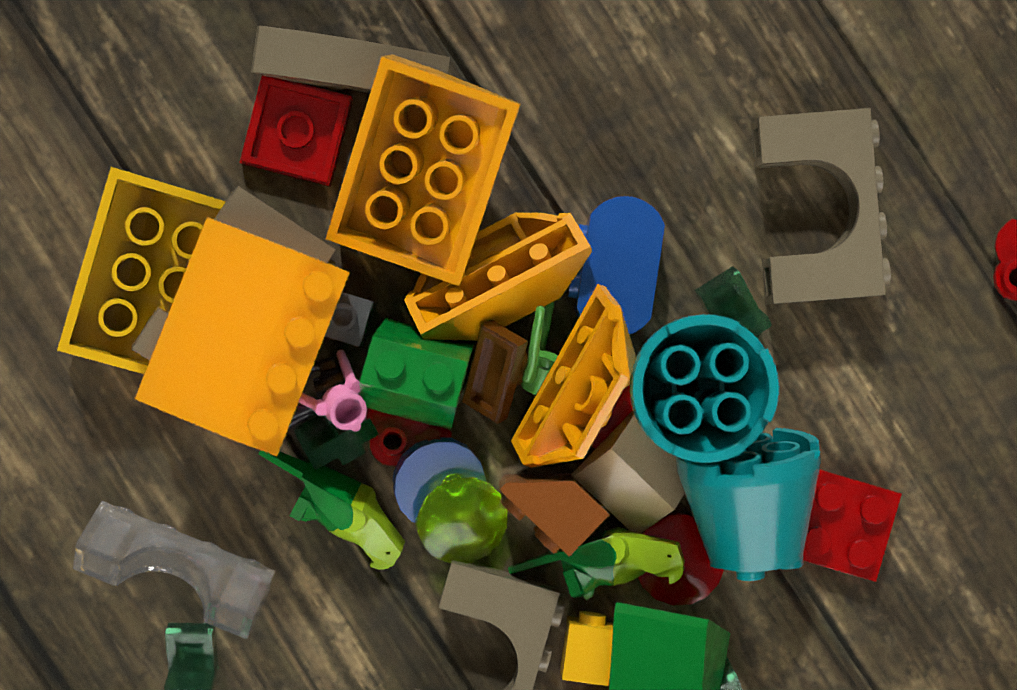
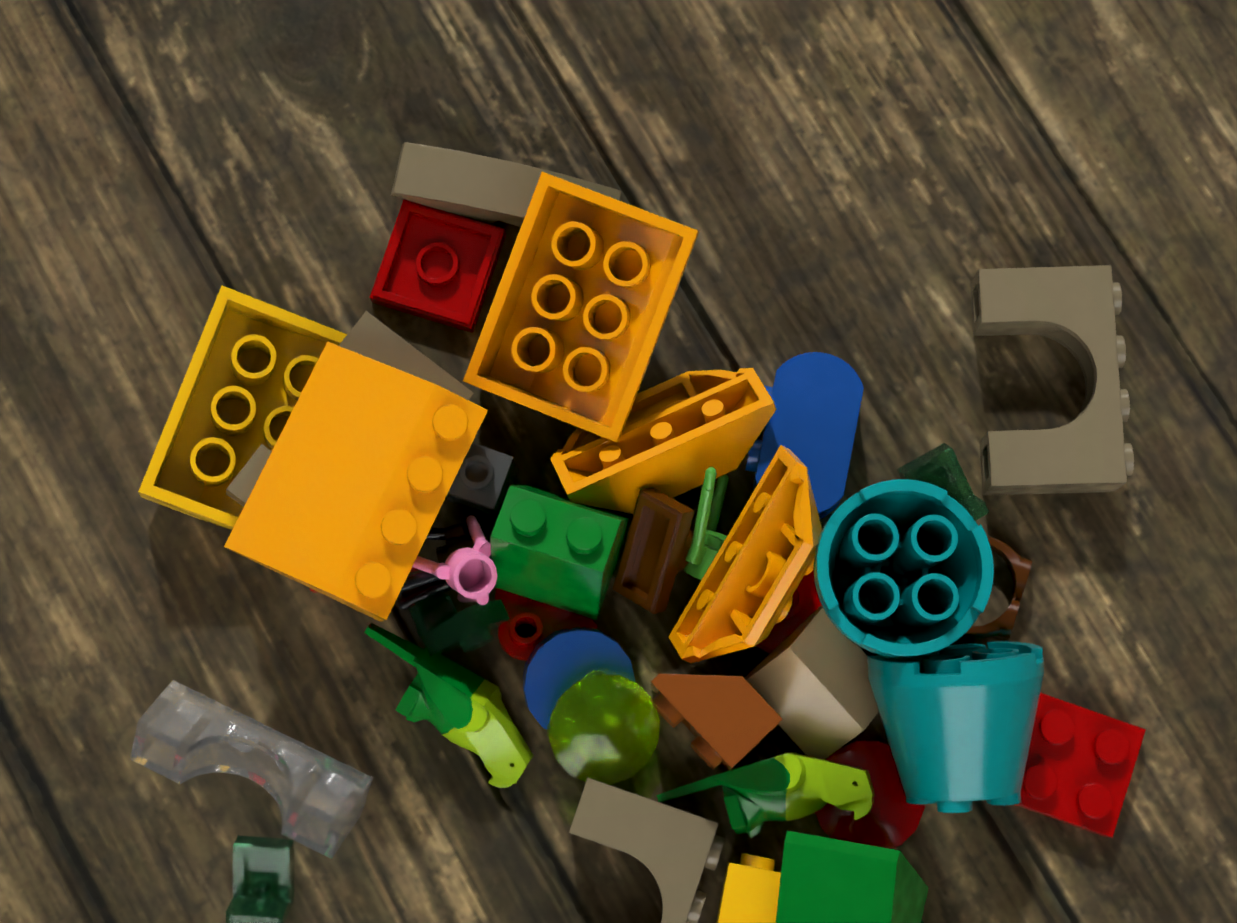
camera: 10 degrees right, 10 degrees down
none -> reddish brown cap [963,536,1032,640]

